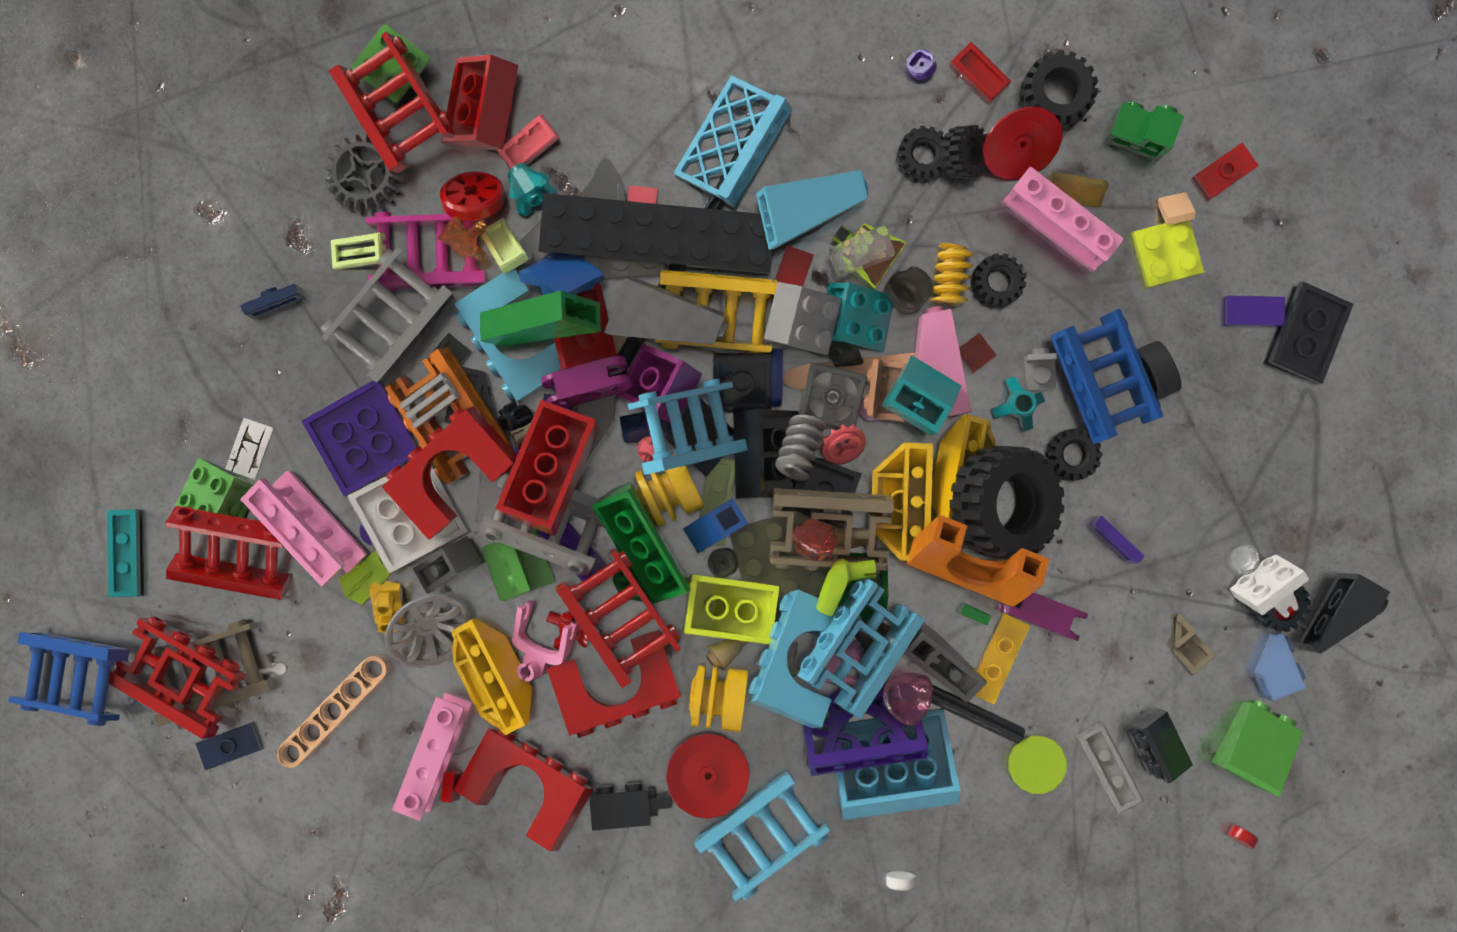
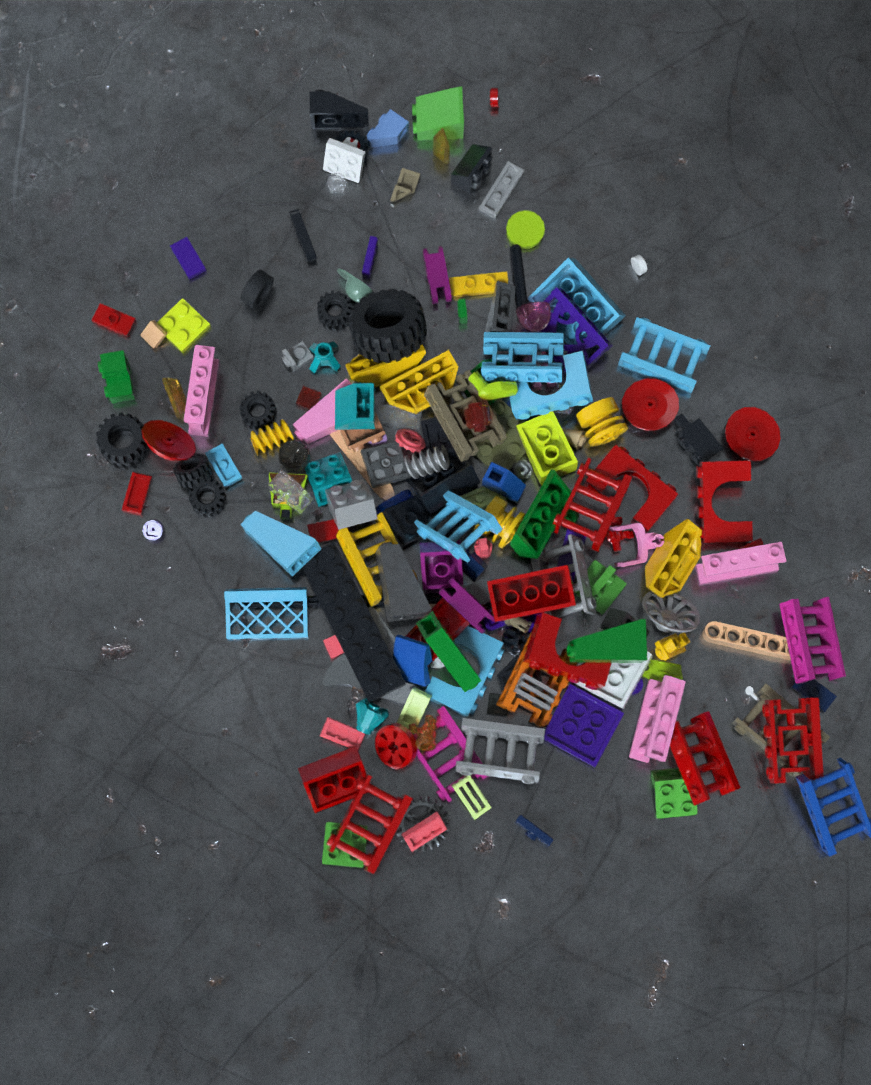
camera: 120 degrees left, 10 degrees down
teal plate [107,509,141,598] -> none
white sticker [225,418,273,480] -> none
clear smoke slope [827,342,864,367] -> none
orange arch [907,515,1049,607] -> none
blue fence [1050,309,1164,444] -> none
black tile [1268,282,1354,384] -> none
none -> medium azure plate [205,444,242,488]
none -> black beam [289,208,317,262]
none -> sand green cap [337,268,373,303]
none -> coral plate [402,812,447,852]
none -> clear yellow slope [433,128,450,165]
none -> green slope [567,619,647,663]
none -> red piece [725,407,781,461]
none -> dark pink fence [779,597,846,684]

